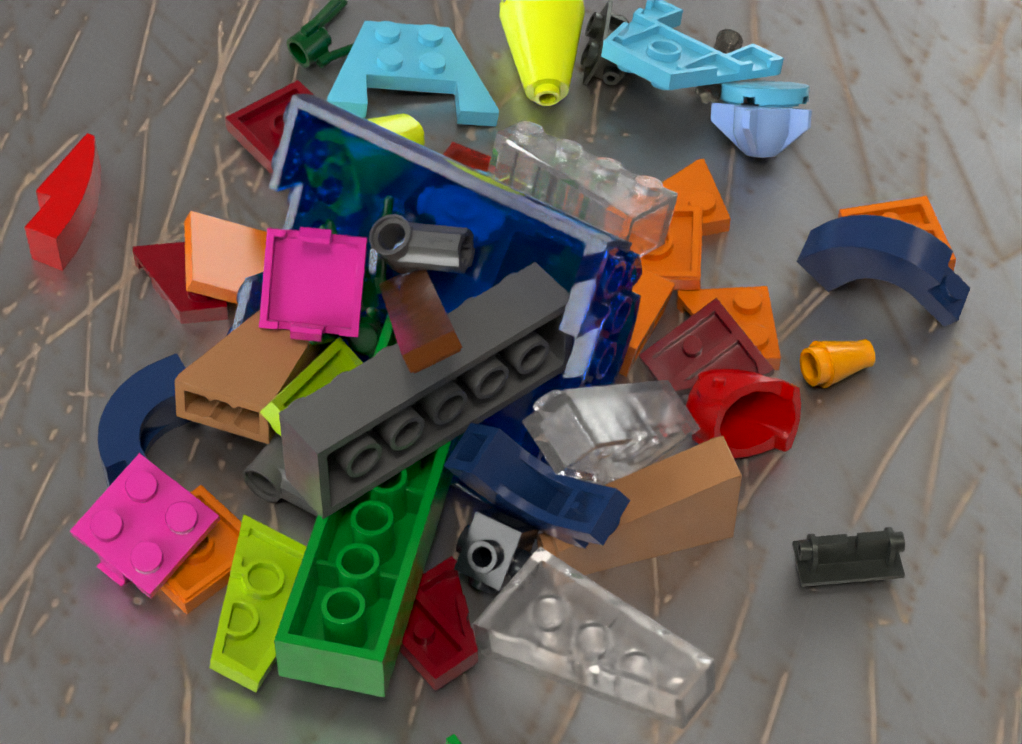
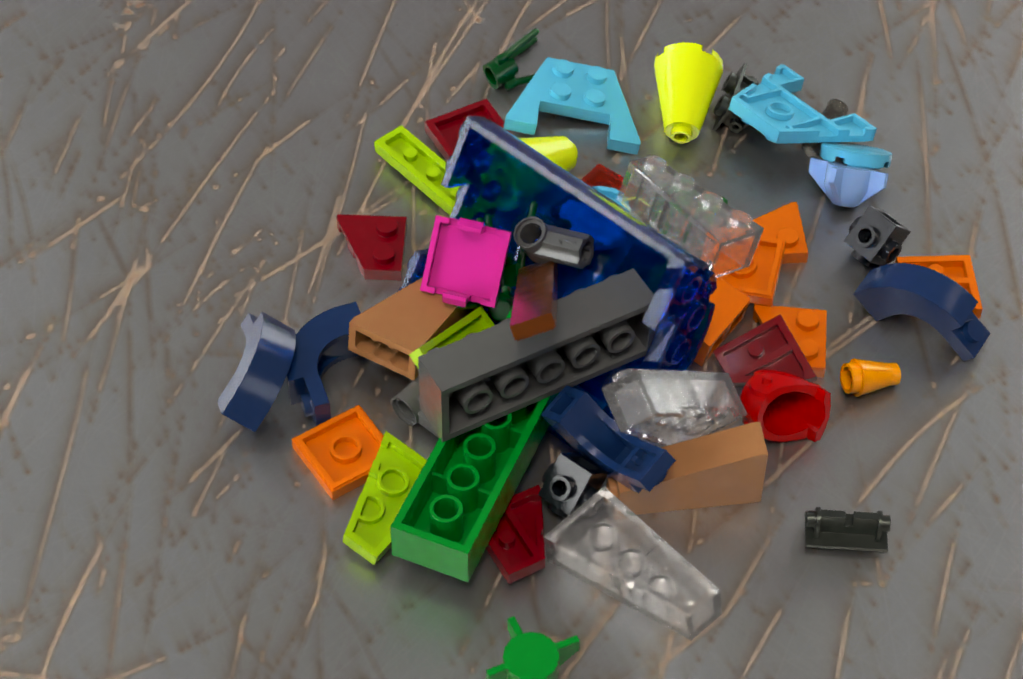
camera: 10 degrees right, 0 degrees up
red slope [25,133,101,271] -> none
dark pink piece [70,453,220,599] -> none
tile [184,211,267,310] -> none
none -> dark blue arch [217,312,296,432]
none -> lime plate [374,125,494,221]
none -> black brick [844,205,911,267]

